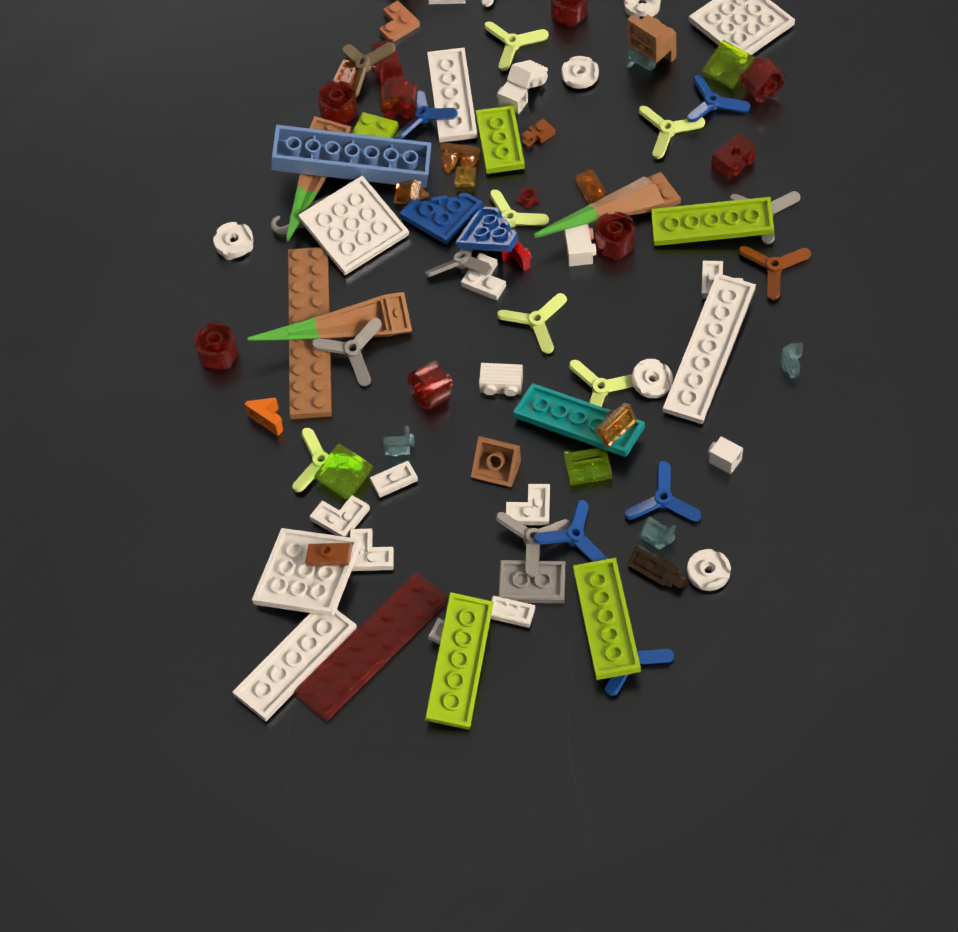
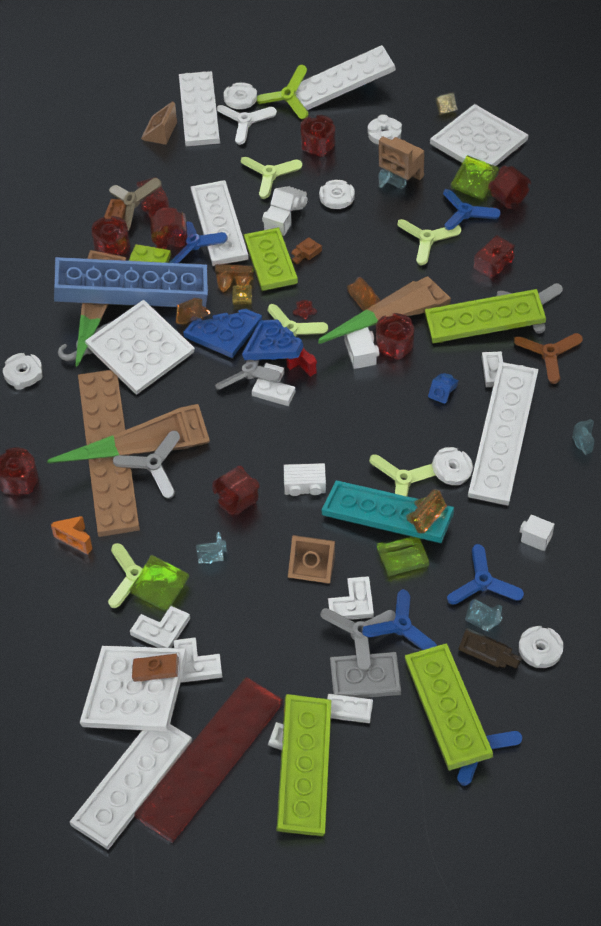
camera: 10 degrees left, 5 degrees down
white plate [370,461,418,498] -> none
nougat plate [379,0,420,43] -> none
yellowish green piece [497,293,567,354] -> none
none -> blue bracket [428,373,459,404]

